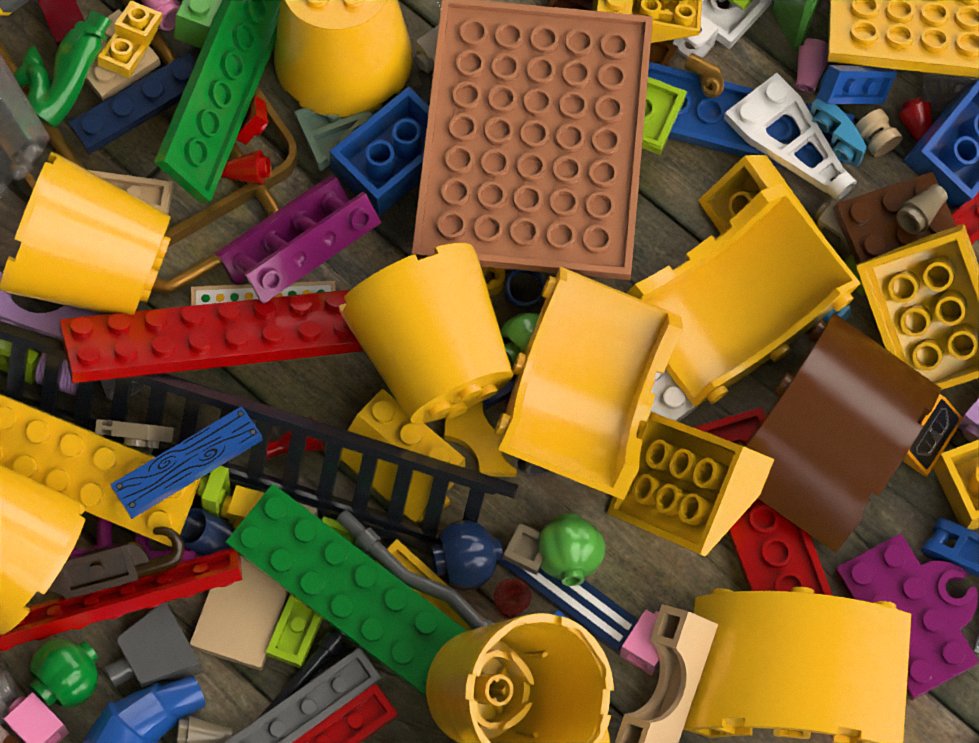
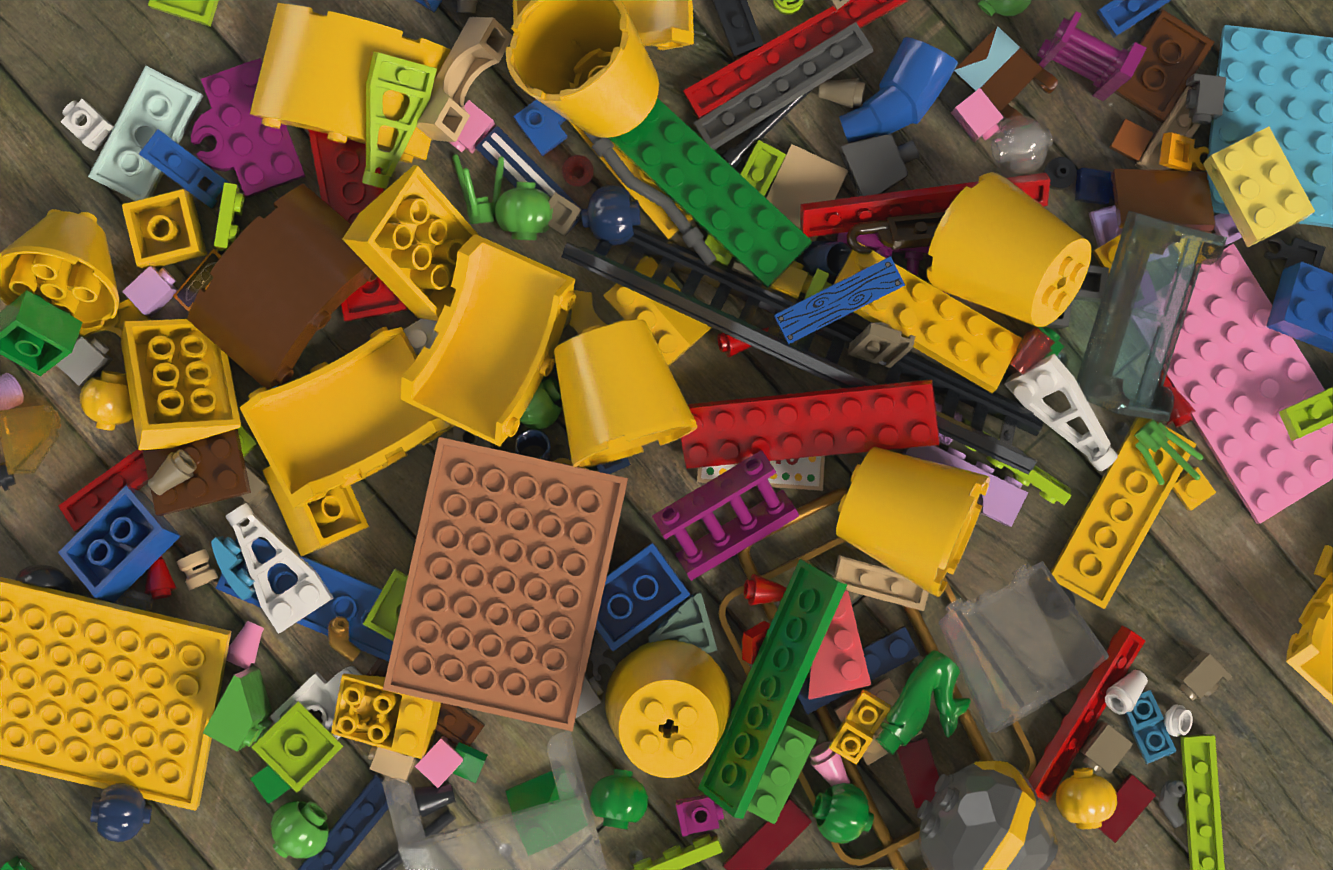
camera: 165 degrees left, 20 degrees up
green plant [28,638,99,708] -> none
blue plate [817,65,897,104] -> none
none -> lime plate [214,182,245,252]
none -> lime plate [362,51,437,189]
none -> bright green plant [452,154,504,224]
none -> coral wing [808,591,871,700]

